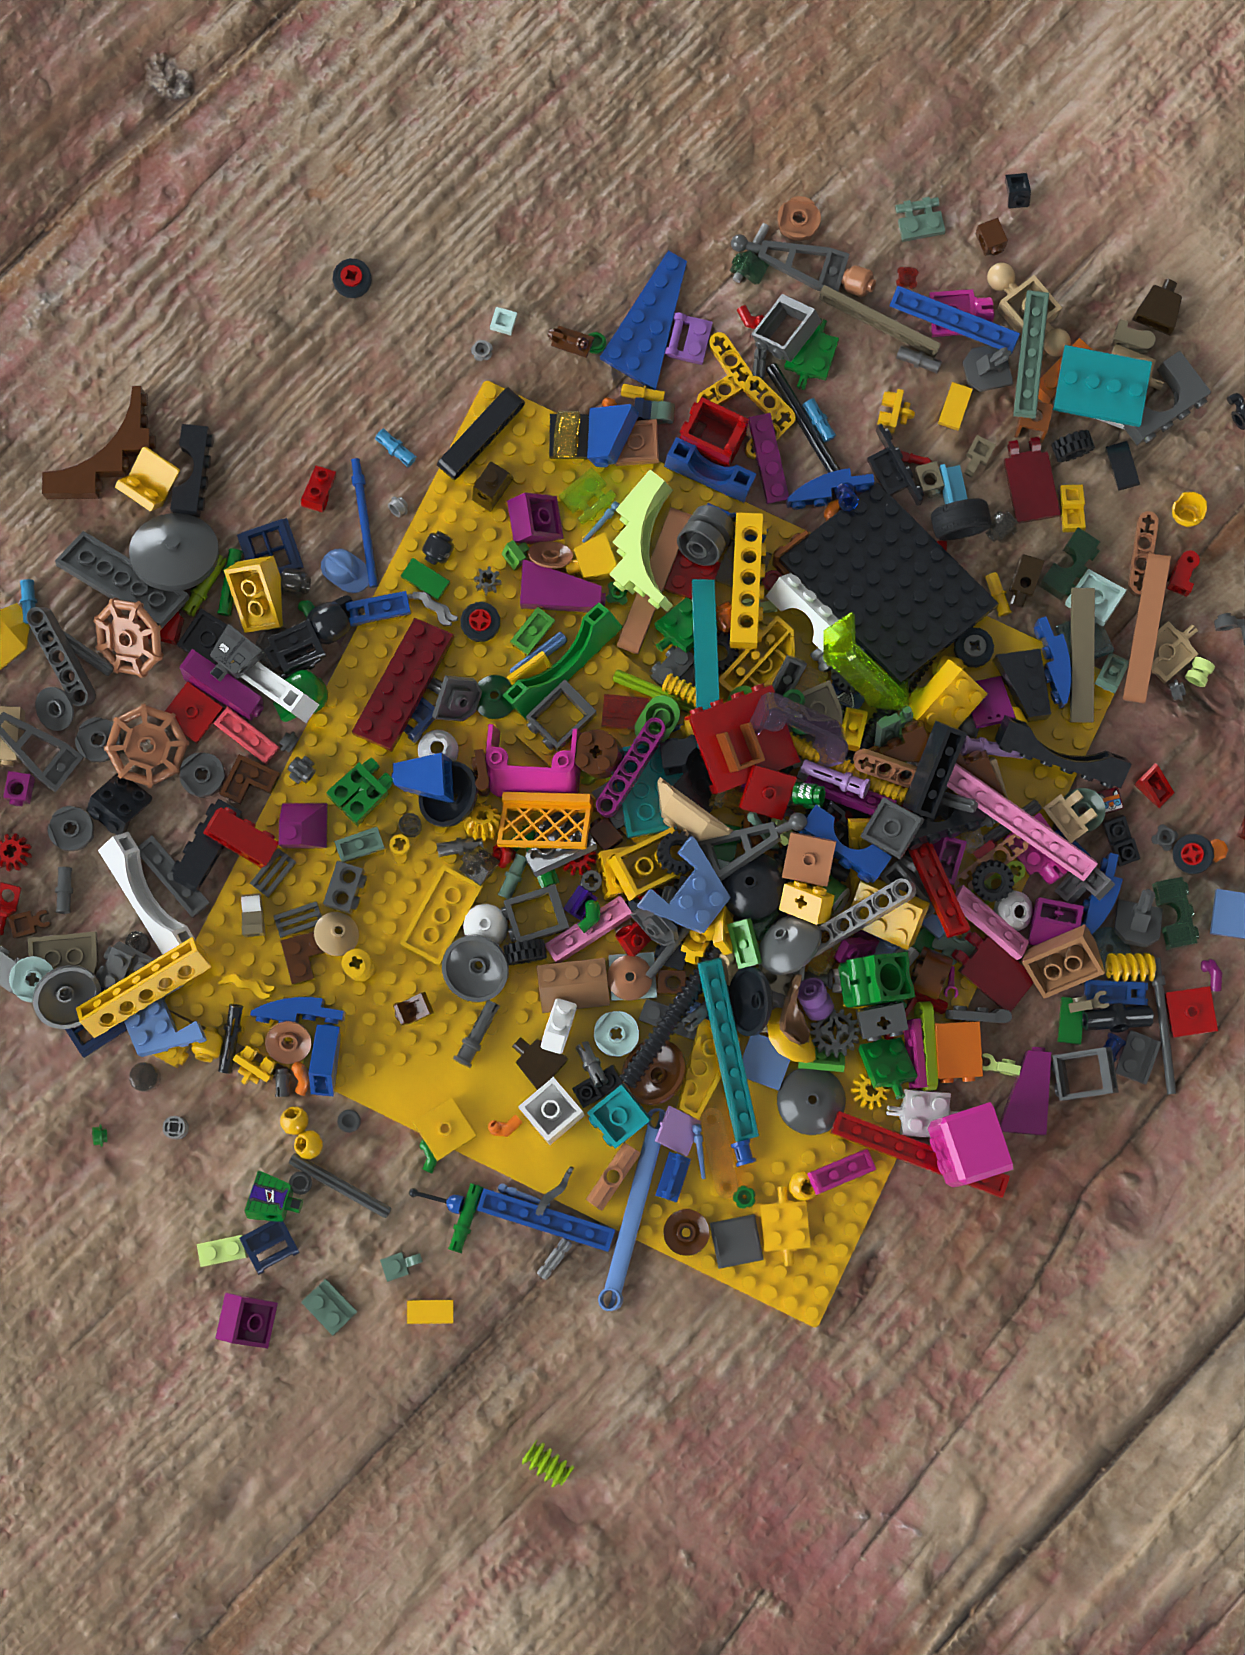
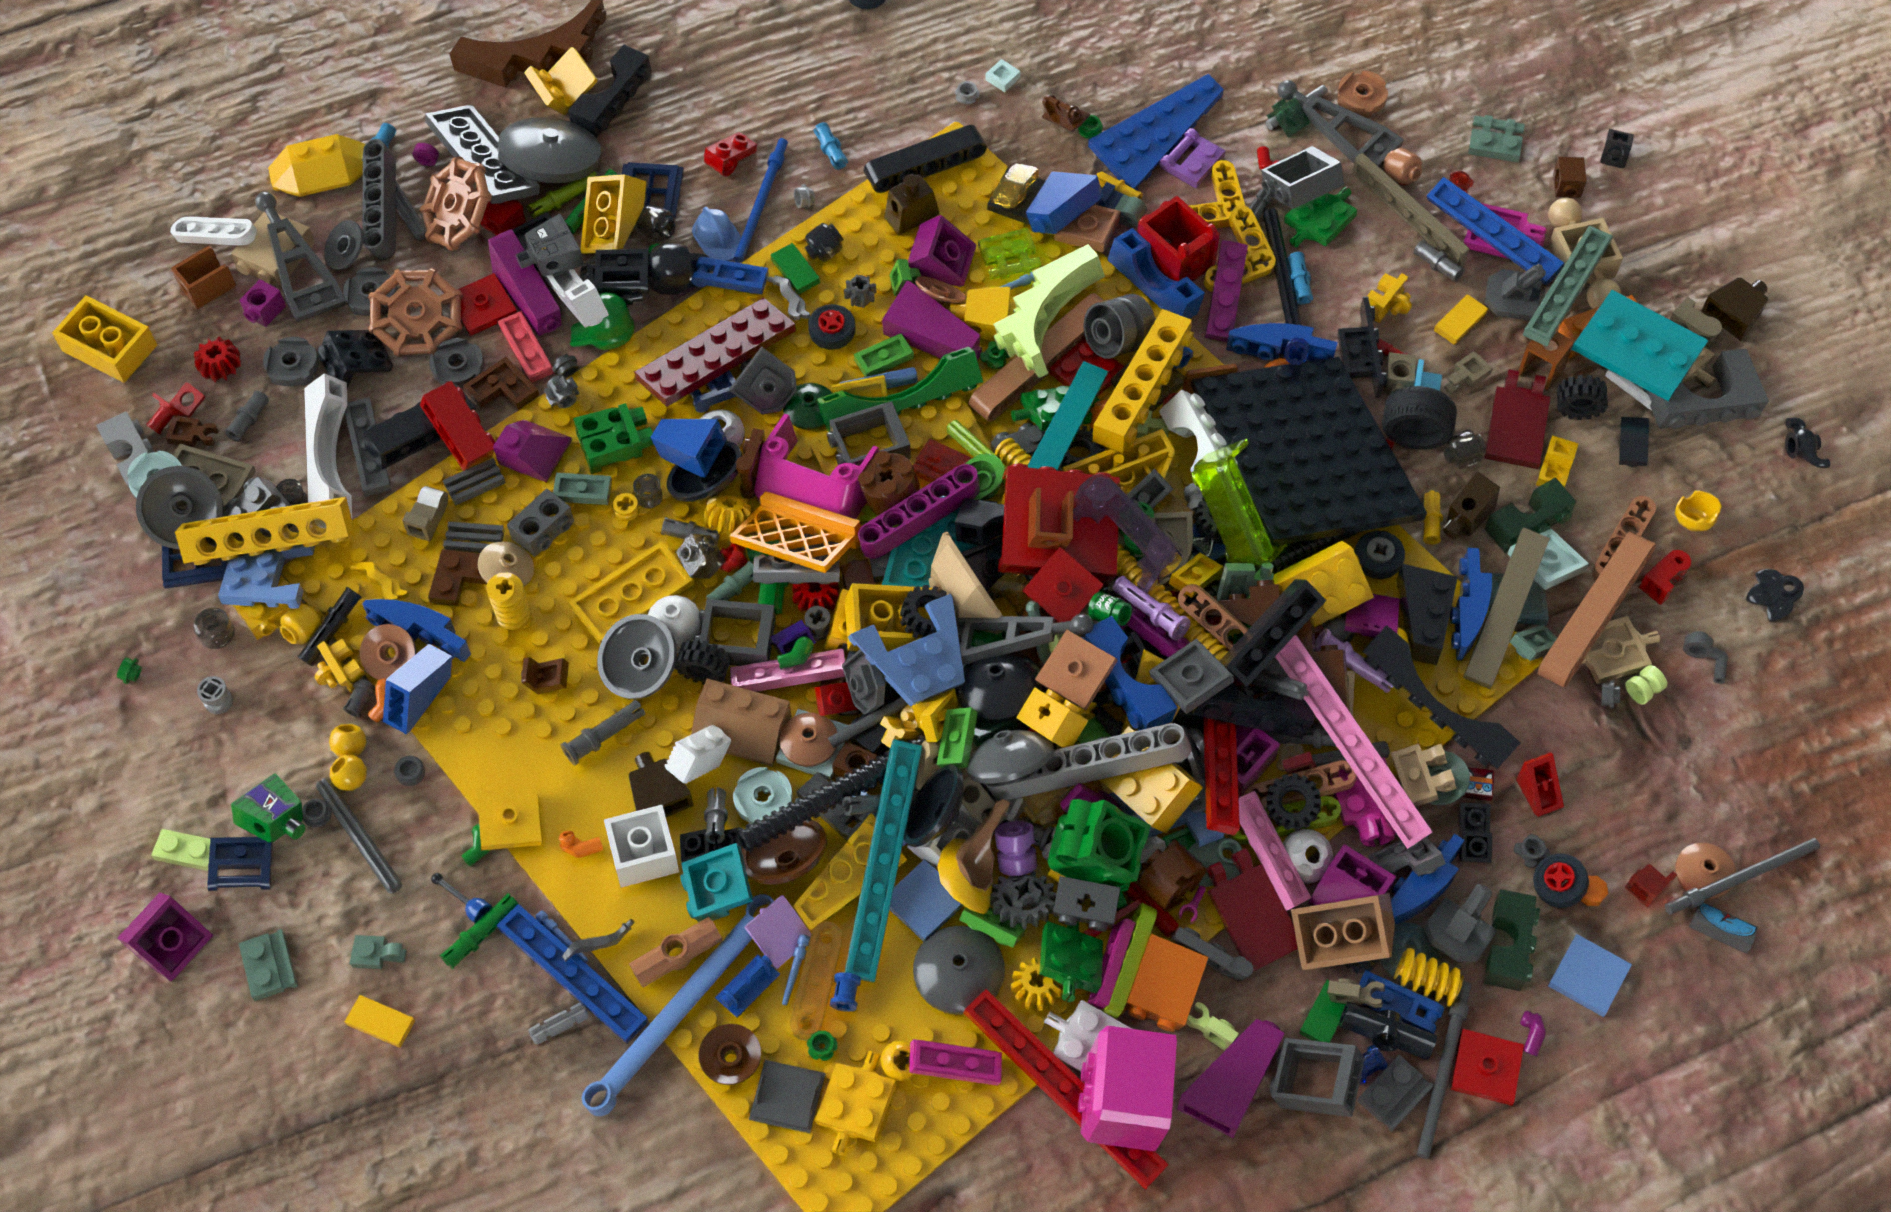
camera: 25 degrees right, 20 degrees down
none -> magenta tile [412,143,440,166]

